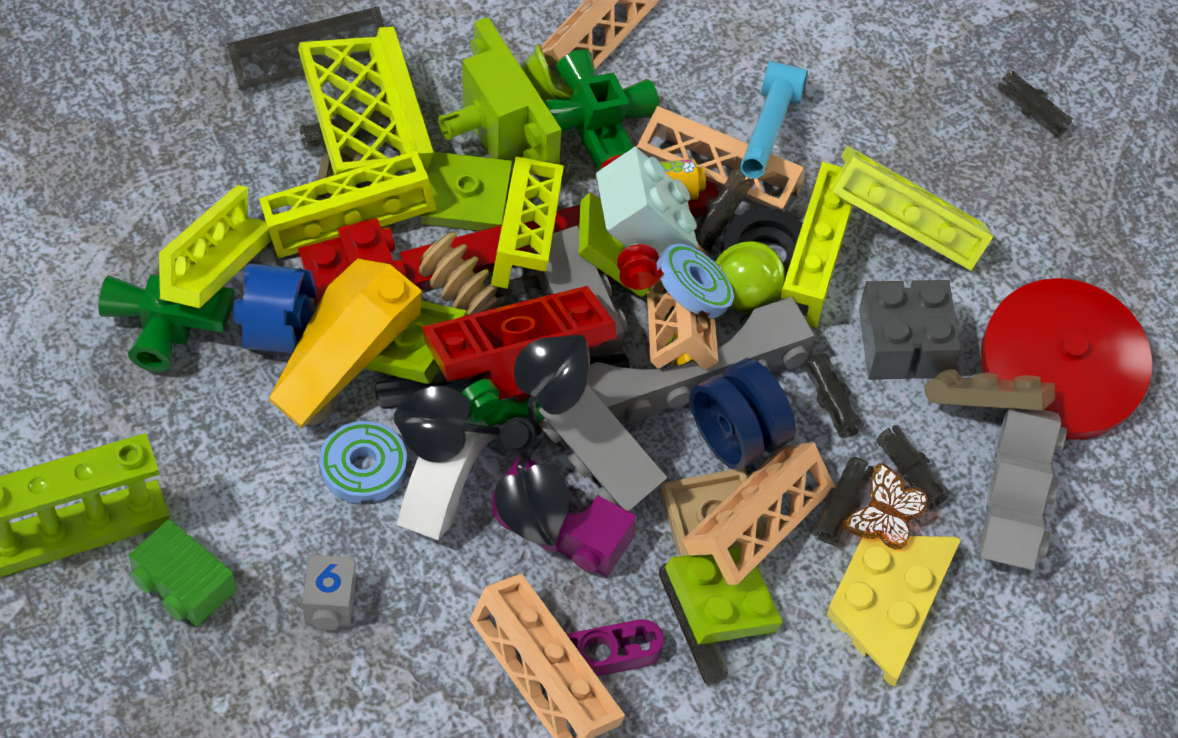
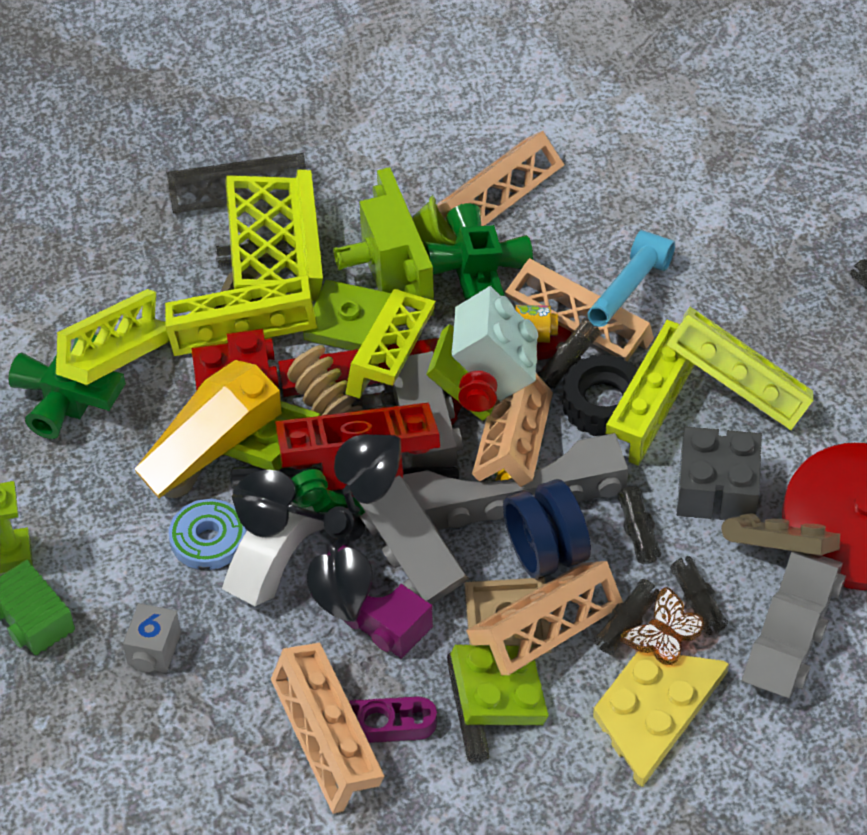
camera: 15 degrees right, 5 degrees down
blue brick [233,264,317,354] -> none
light blue tile [656,243,734,318] -> none
lime helmet [715,241,785,314] -> none

